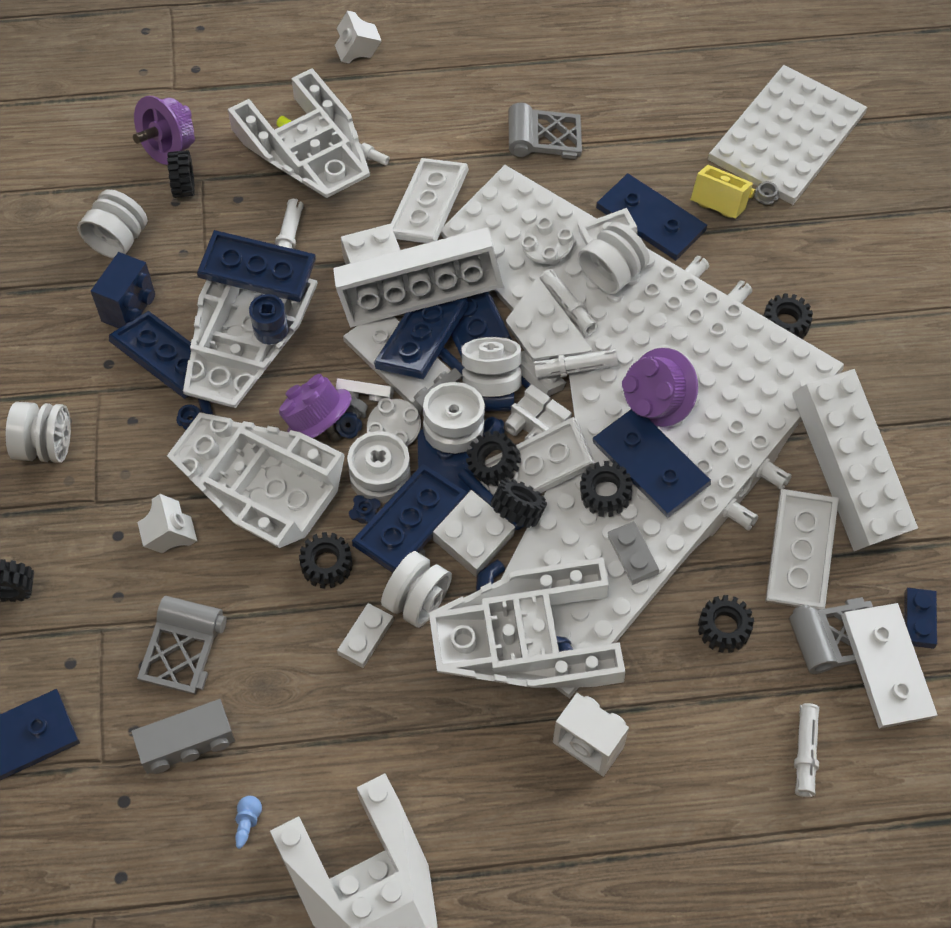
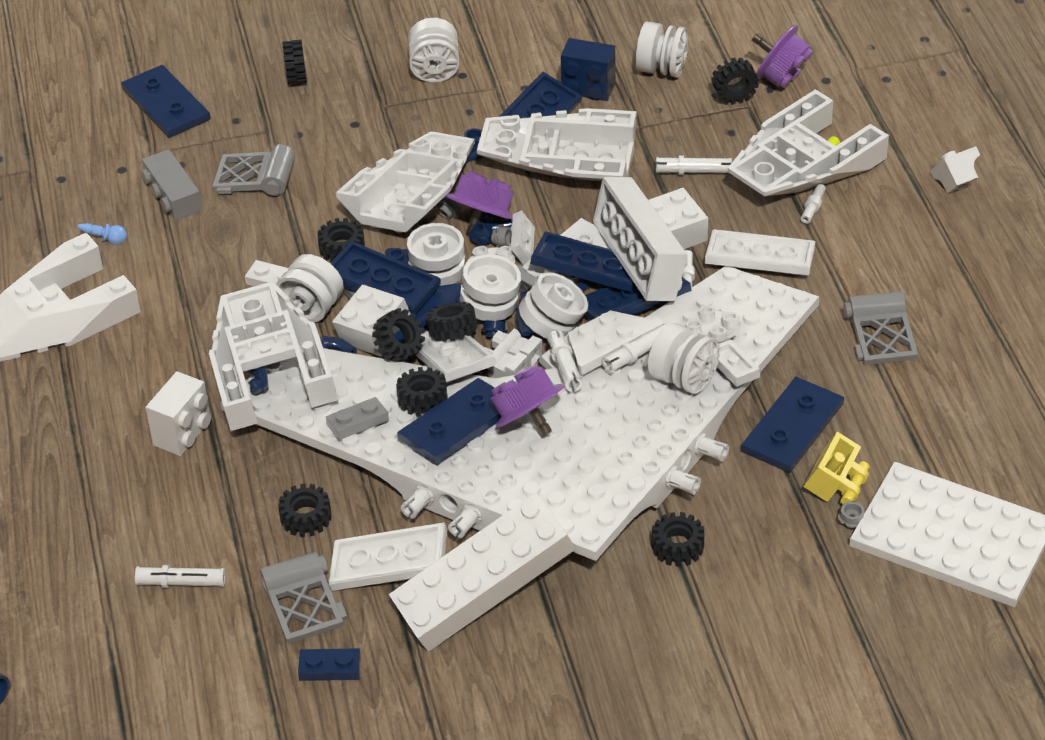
camera: 85 degrees right, 15 degrees down
white brick [137,494,197,553] -> none
dark blue plate [197,230,316,302] -> none
dark blue wheel [249,294,289,345] -> none
white plate [841,603,937,729] -> none

